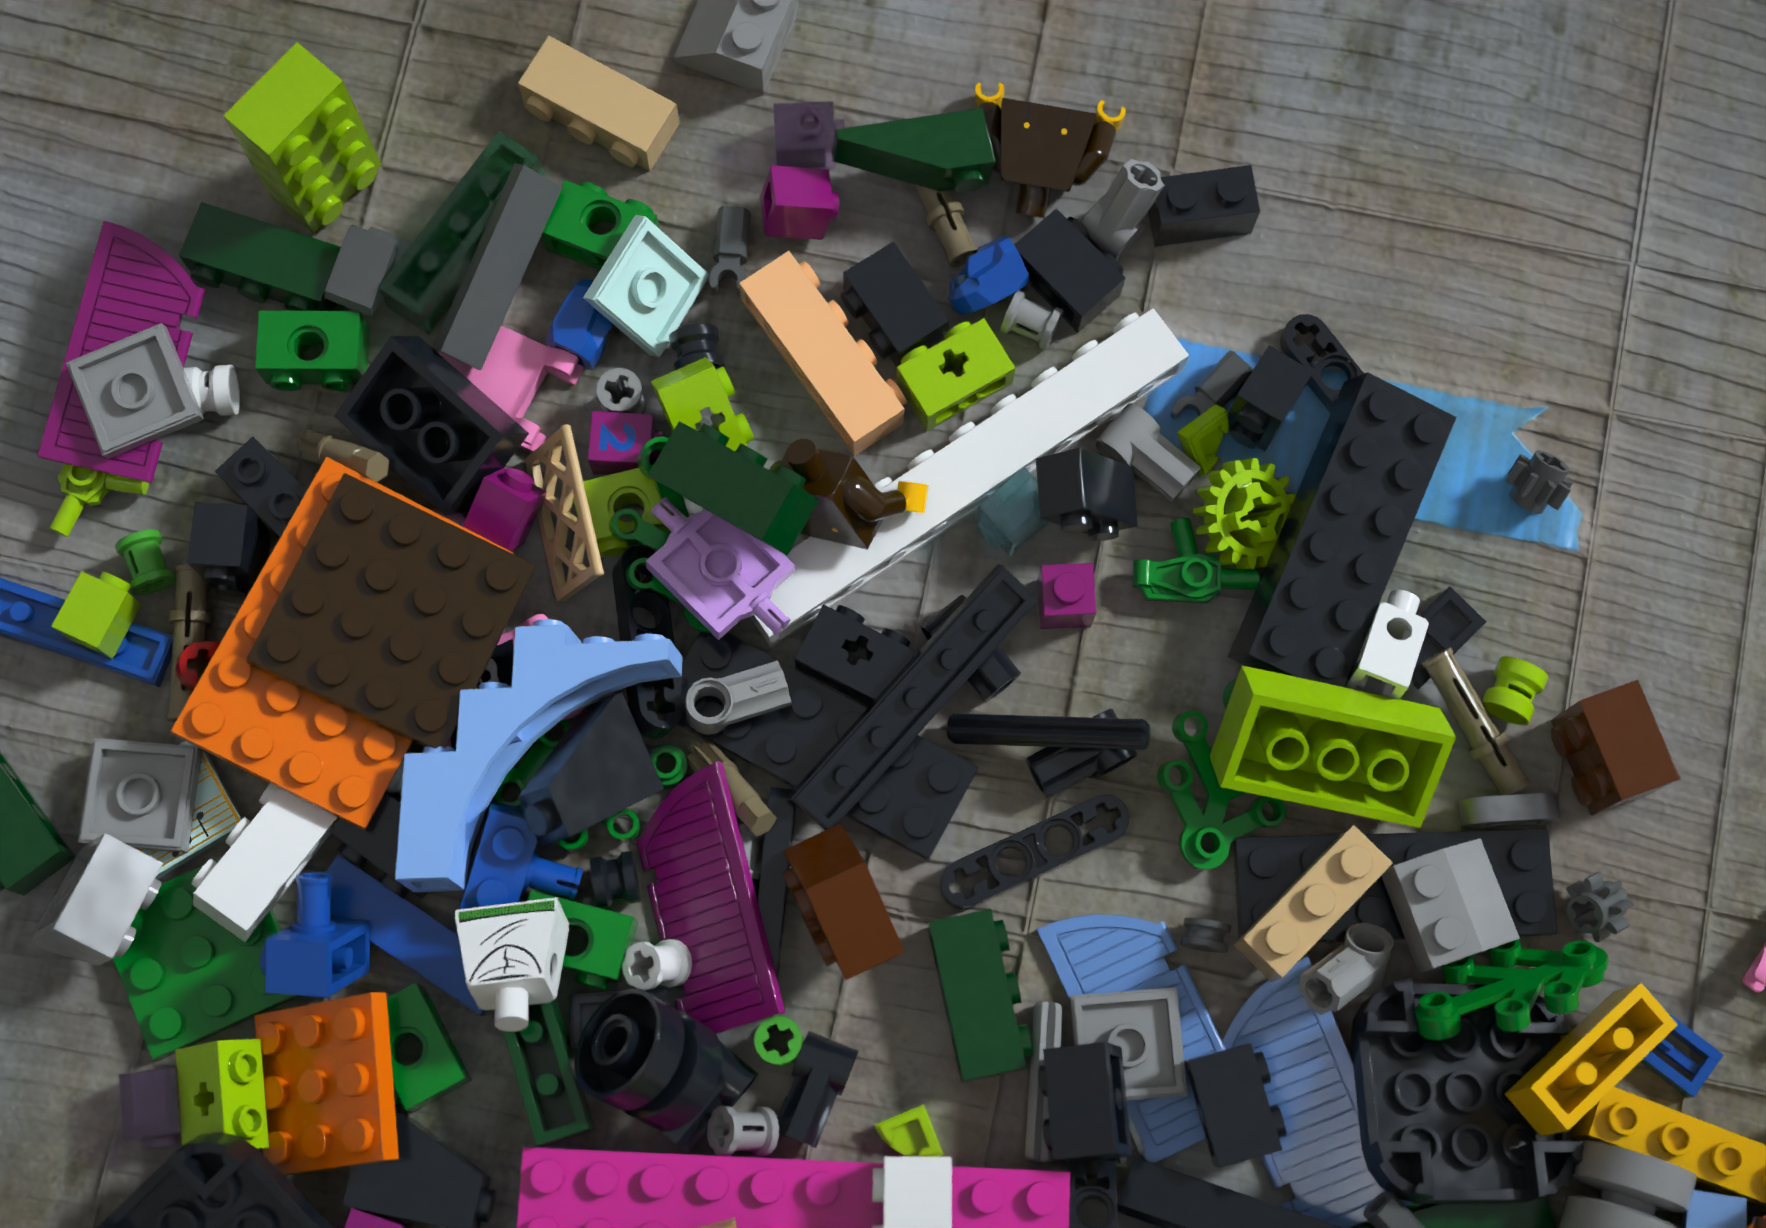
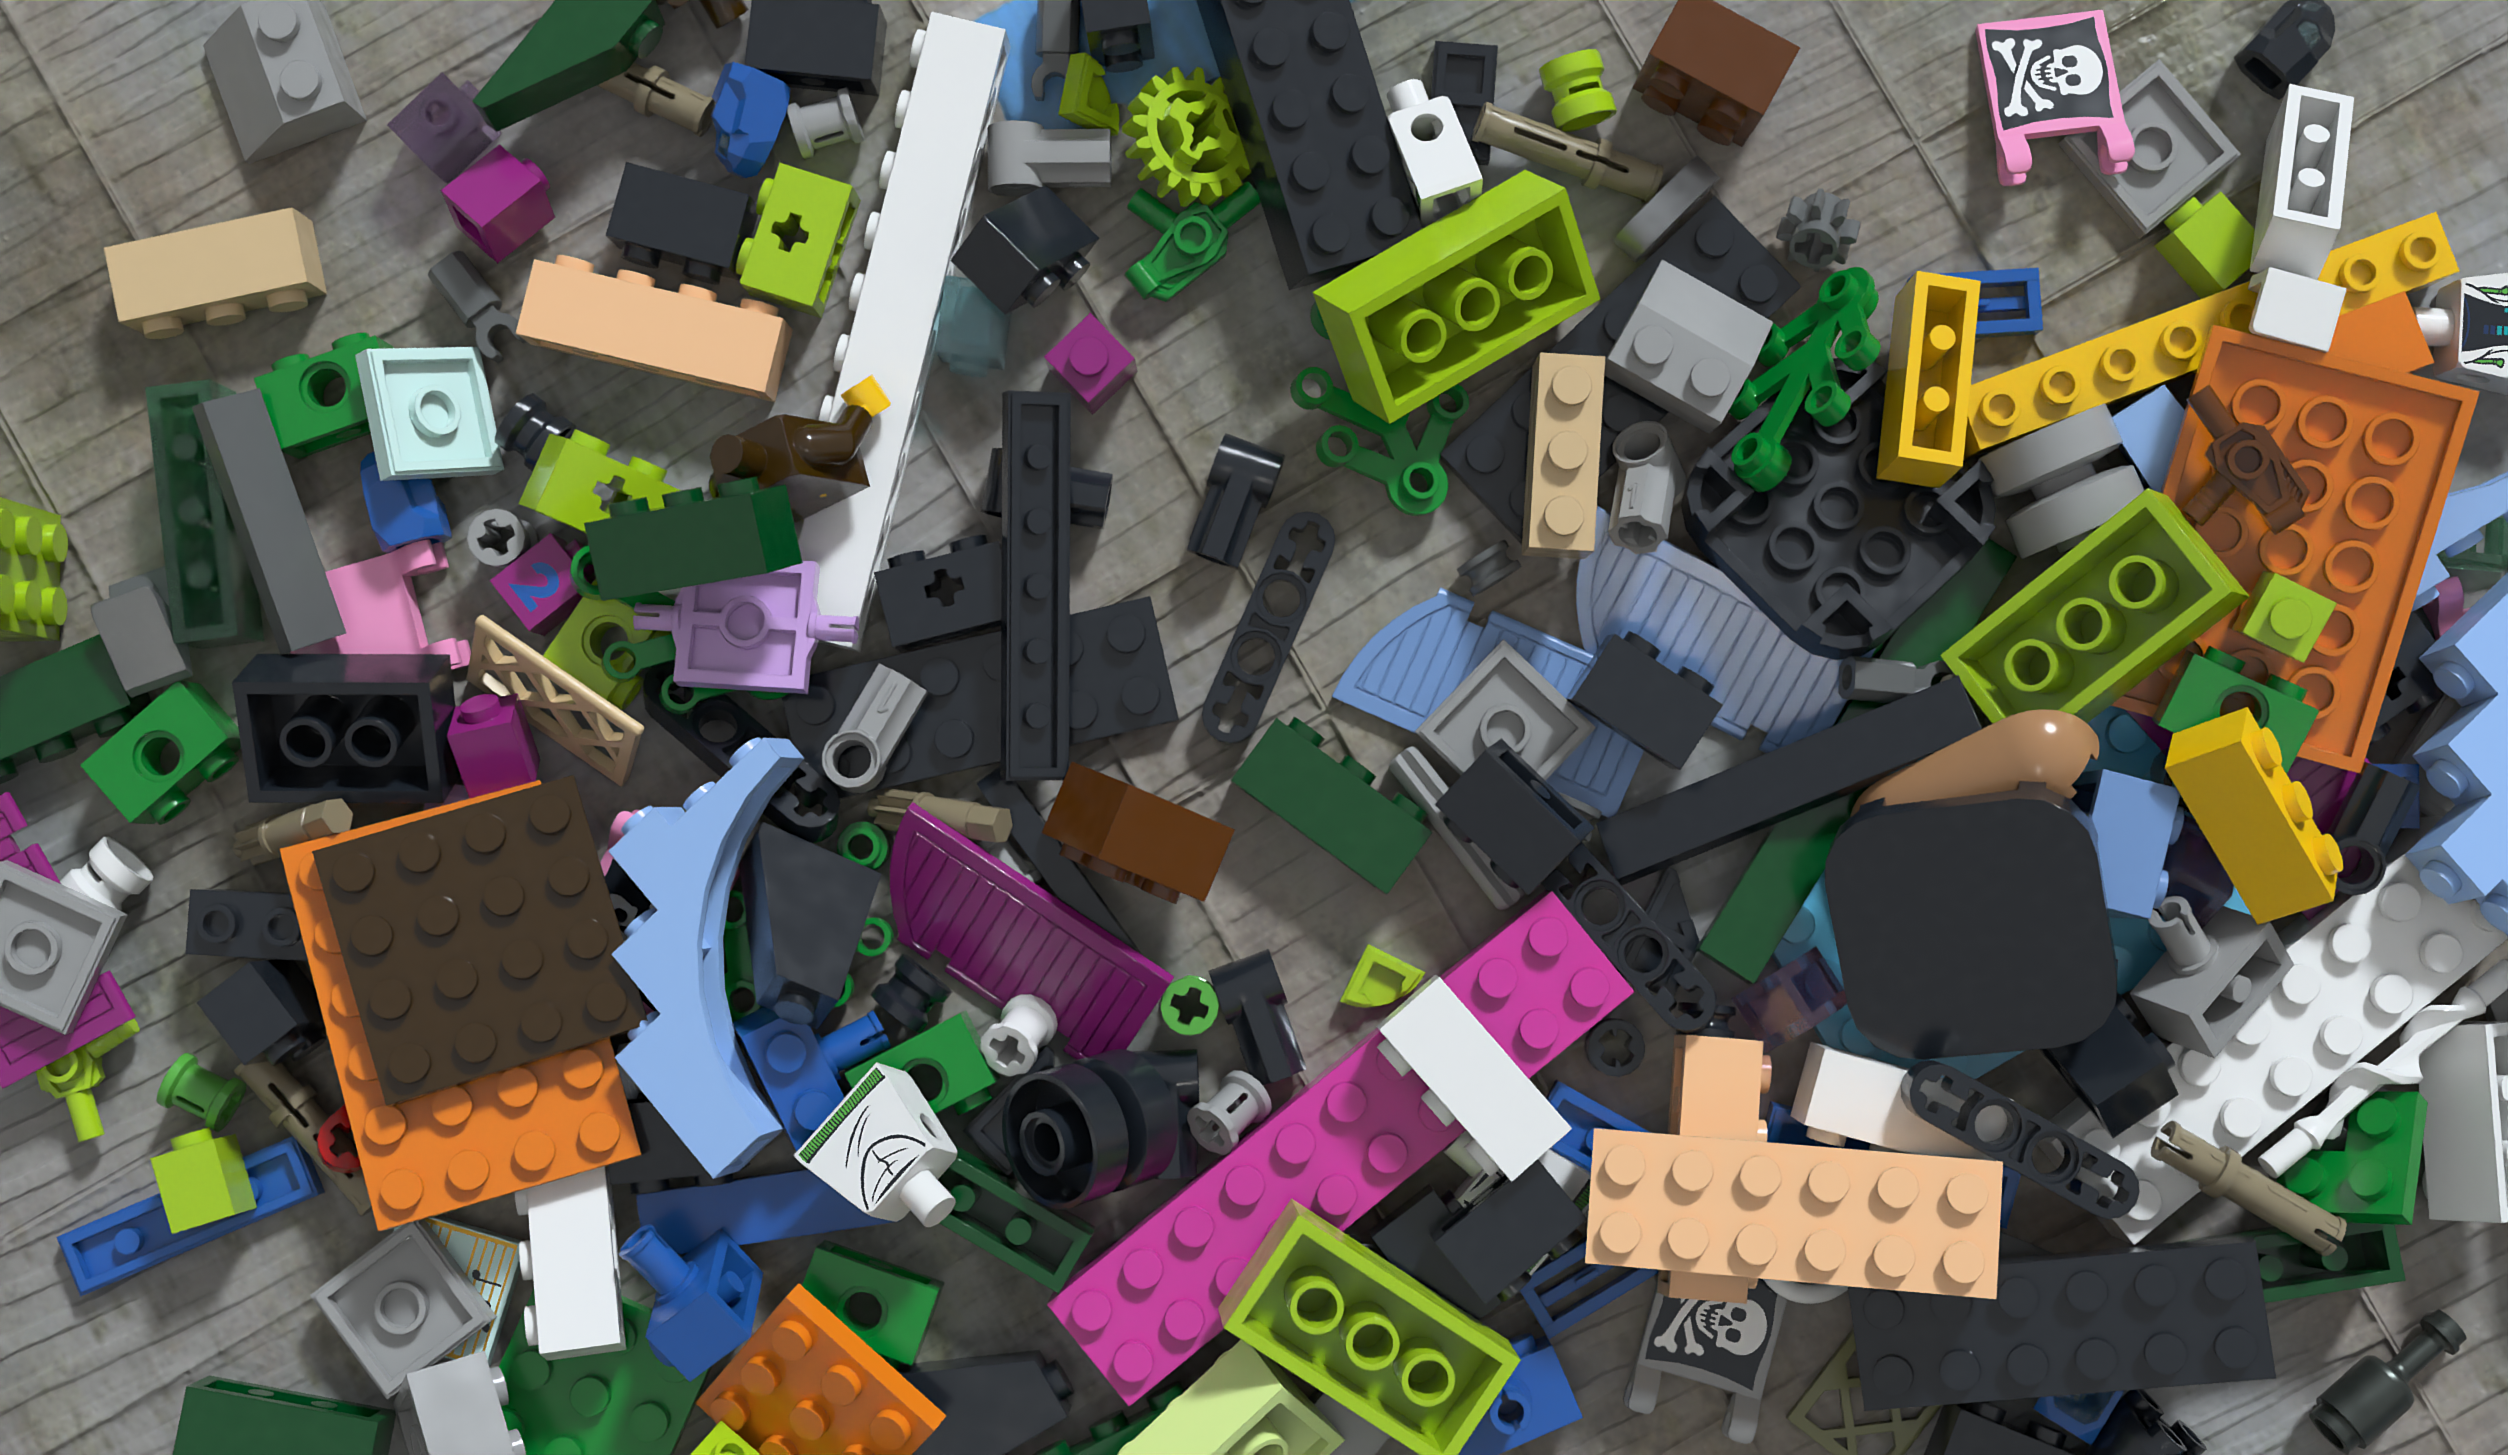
camera: 40 degrees left, 10 degrees up
black axle [947,714,1151,750] -> none

